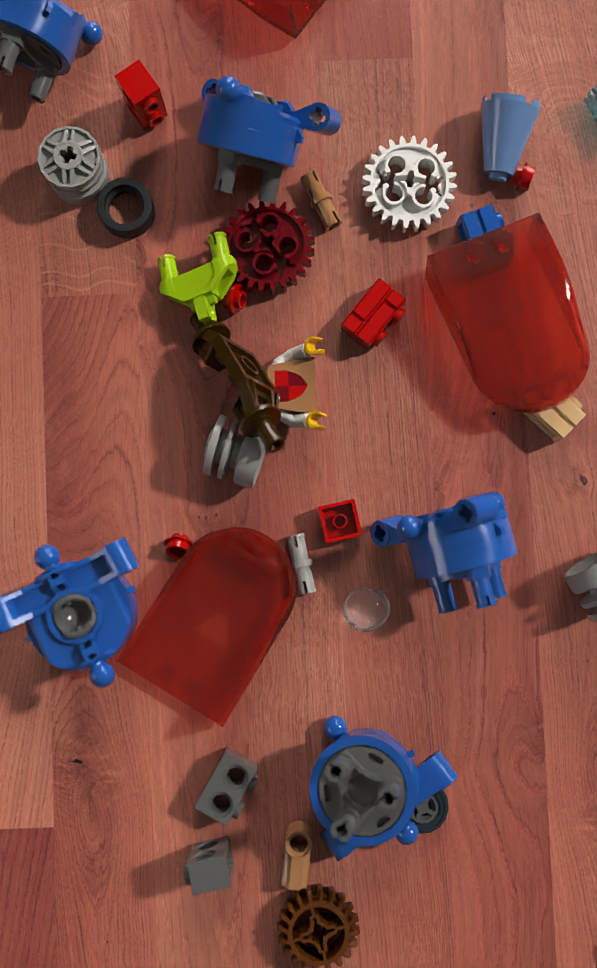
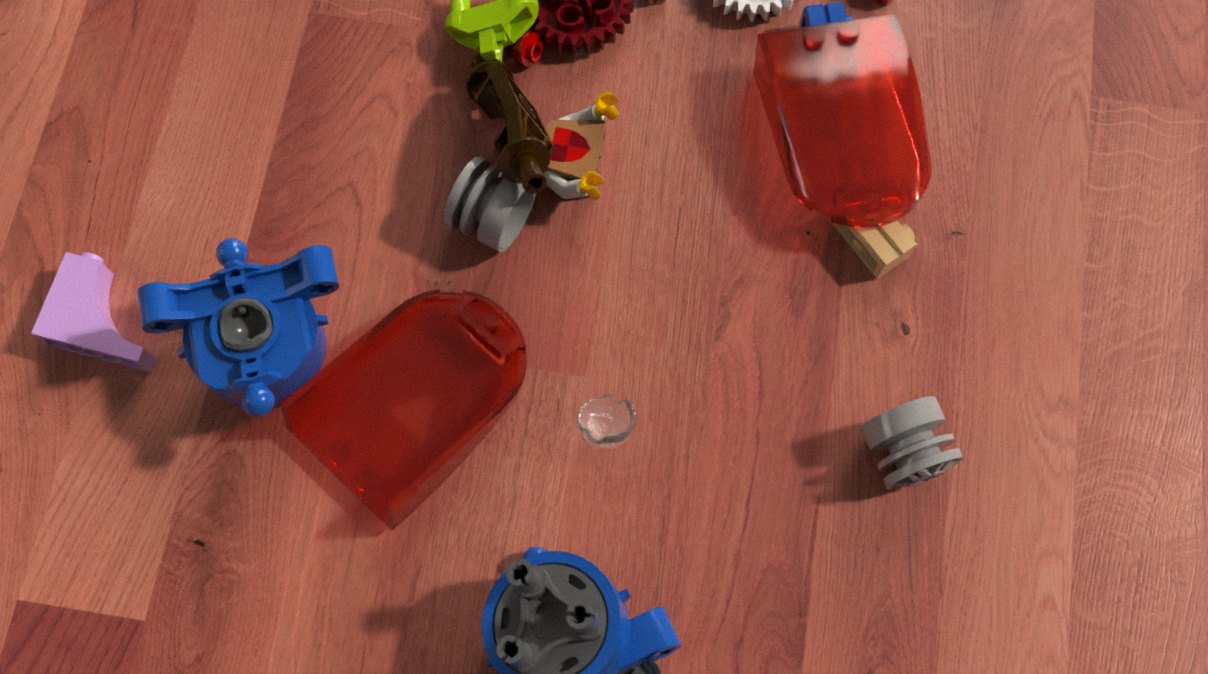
camera: 10 degrees right, 15 degrees down
red plate [164,533,193,559] -> none
dark grey brick [194,747,259,826] -> none
light grey pin [286,533,317,595] -> none
red piece [317,499,362,543] -> none
red brick [340,278,406,350] -> none
blue piece [370,492,518,614] -> none

